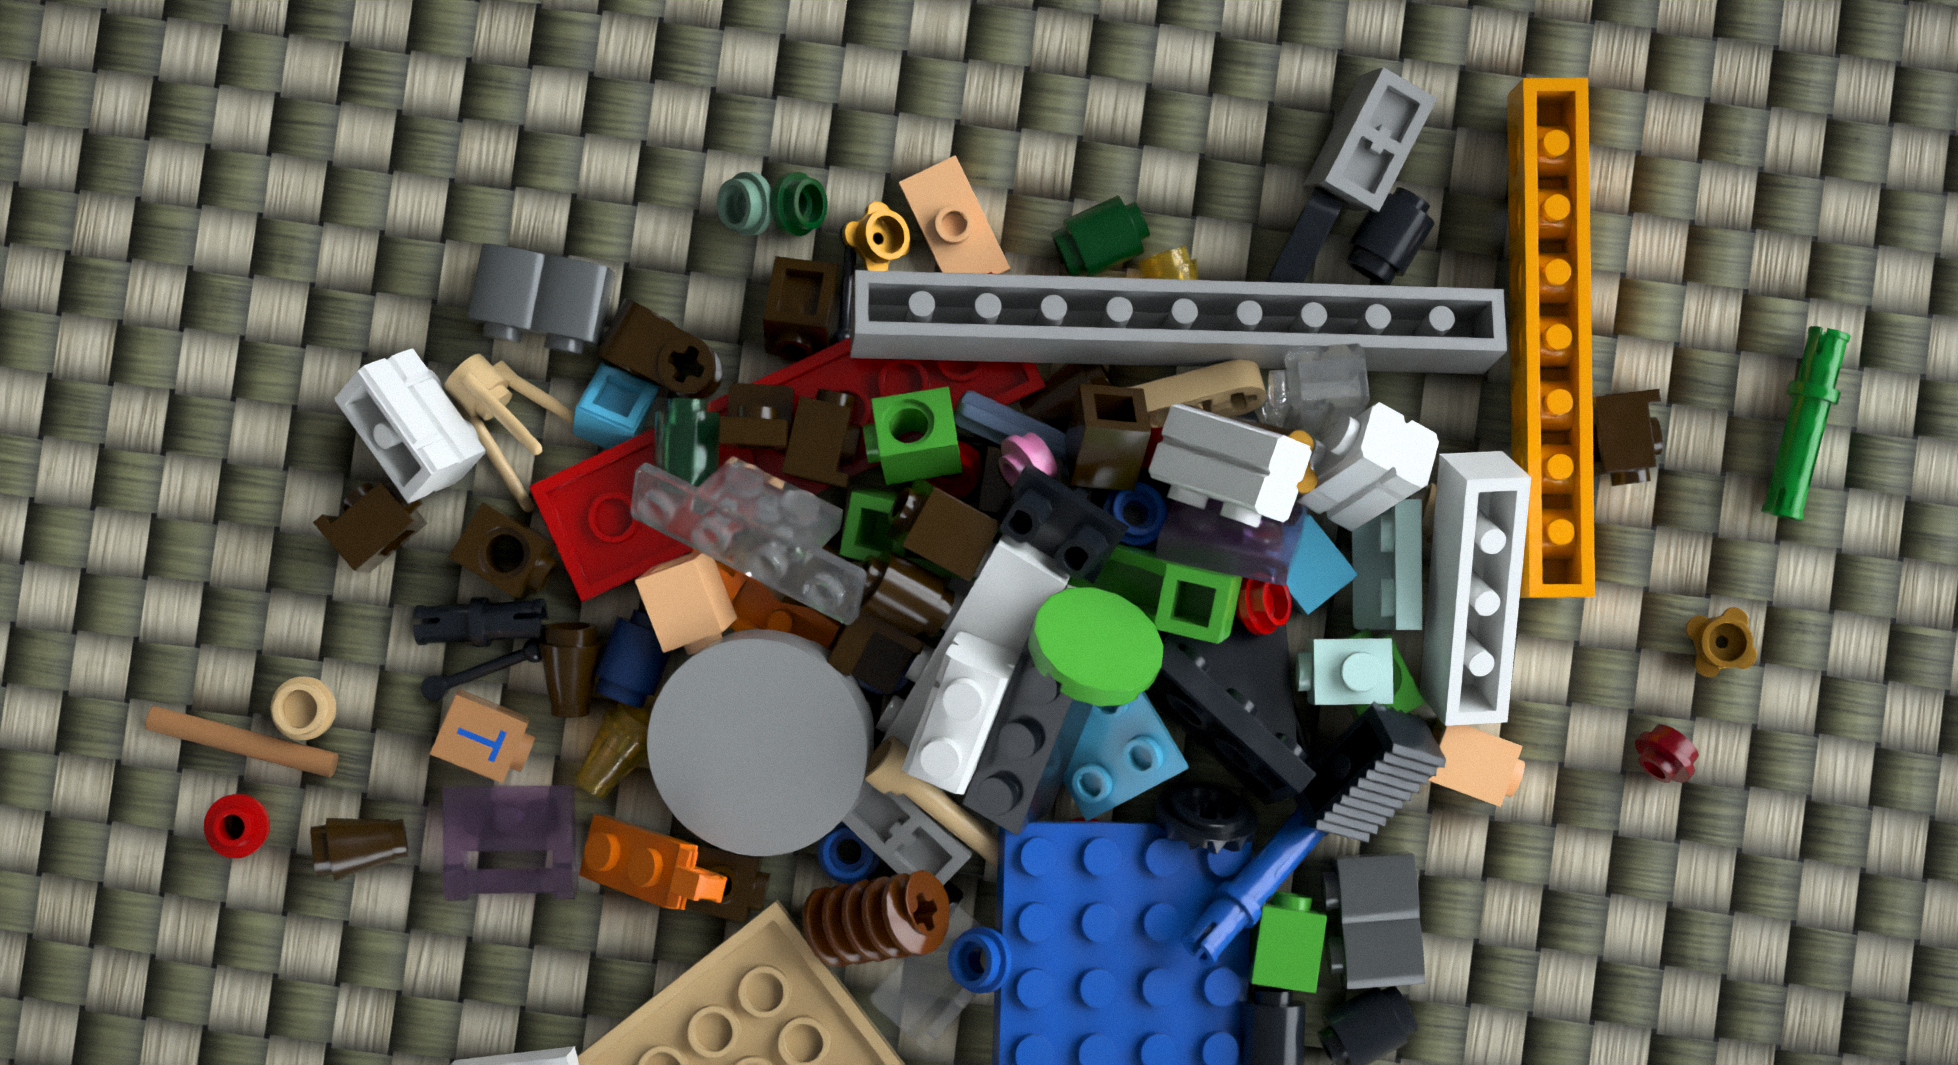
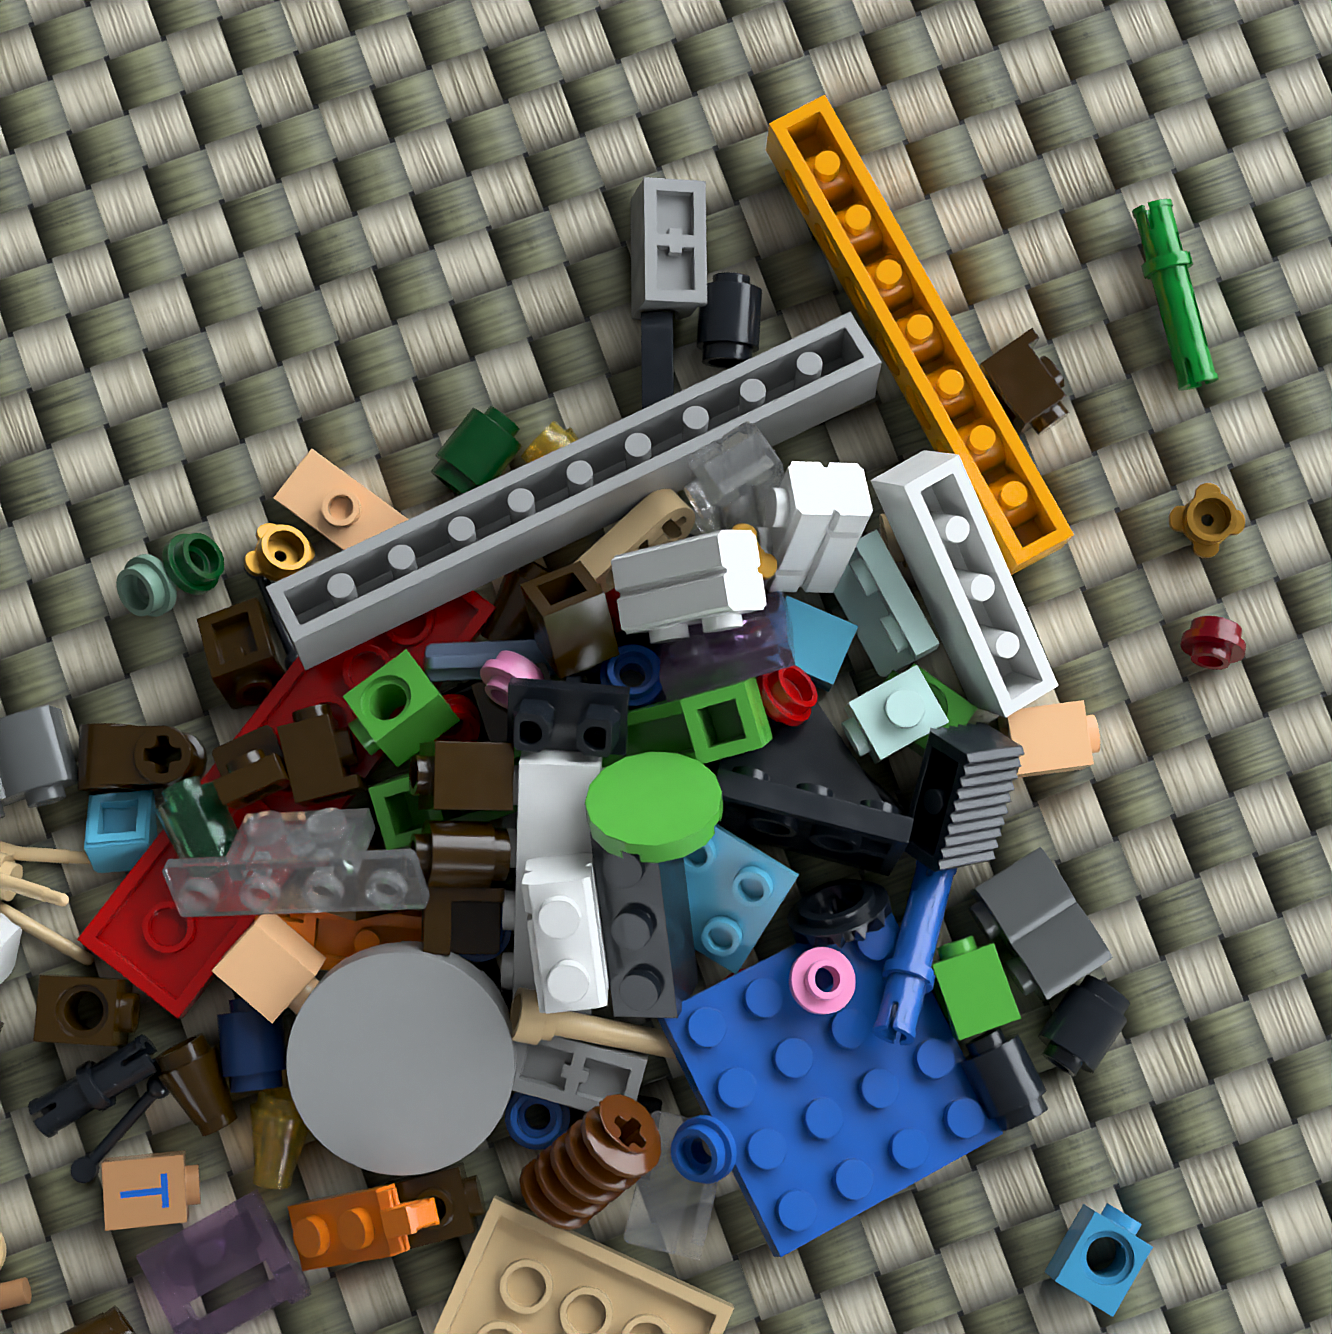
camera: 30 degrees left, 5 degrees down
none -> bright pink plate [789,947,855,1015]

